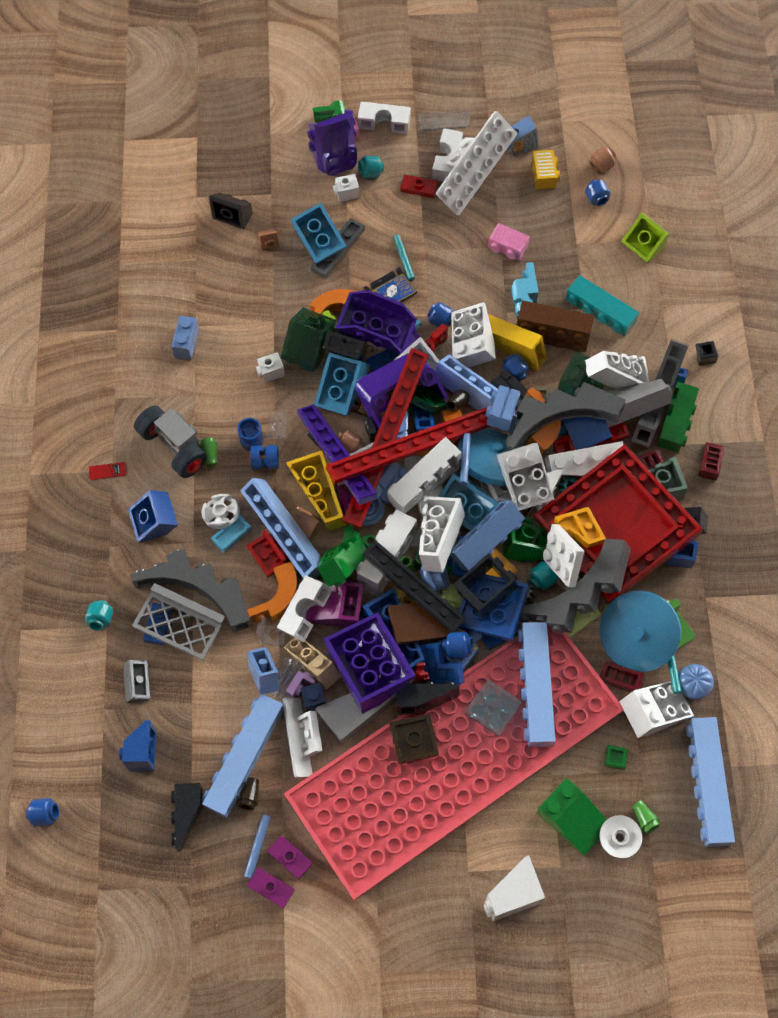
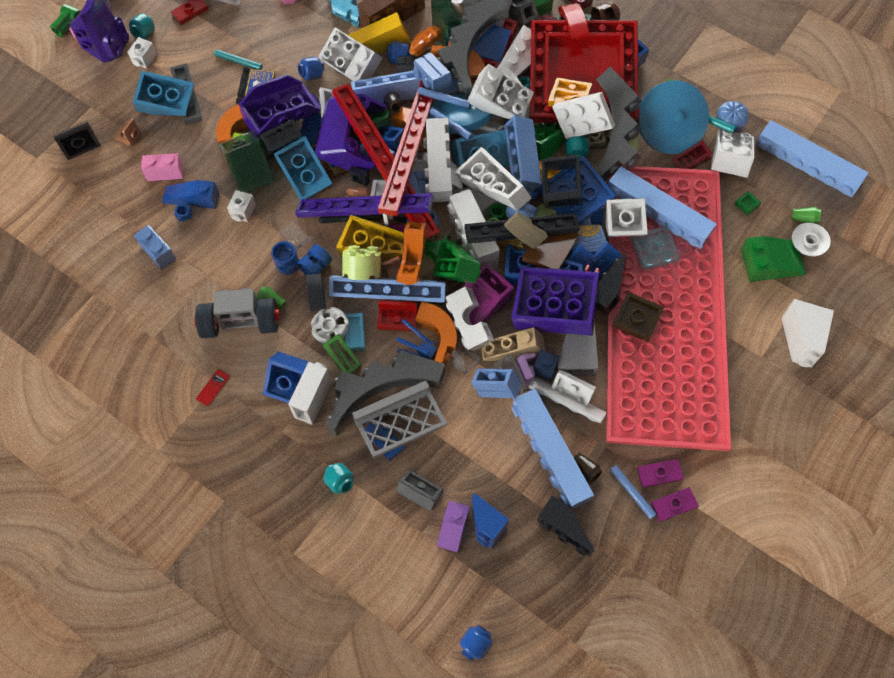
camera: 50 degrees left, 0 degrees up
red plate [424,324,448,353] -> none
blue head [443,632,474,659] -> none
none -> bright pink brick [141,153,184,181]
none -> blue slope [162,180,220,209]
none -> blue plate [174,204,192,221]
none -> white brick [288,362,332,425]
none -> black tyre [306,273,326,311]
none -> bright green tile [322,334,361,373]
none -> yellowish green brick [342,245,381,280]
none -> blue plant [396,319,437,360]
none -> orange arch [397,222,426,285]
none -> orange rock [410,25,442,56]
none -> medium blue bar [418,87,470,108]
none -> medium lavender slope [437,501,469,552]
none -> dark tan slope [504,212,547,249]
none -> slope [558,3,589,39]
none -> reddish brown helmet [591,2,620,20]
none -> white slope [605,198,647,237]

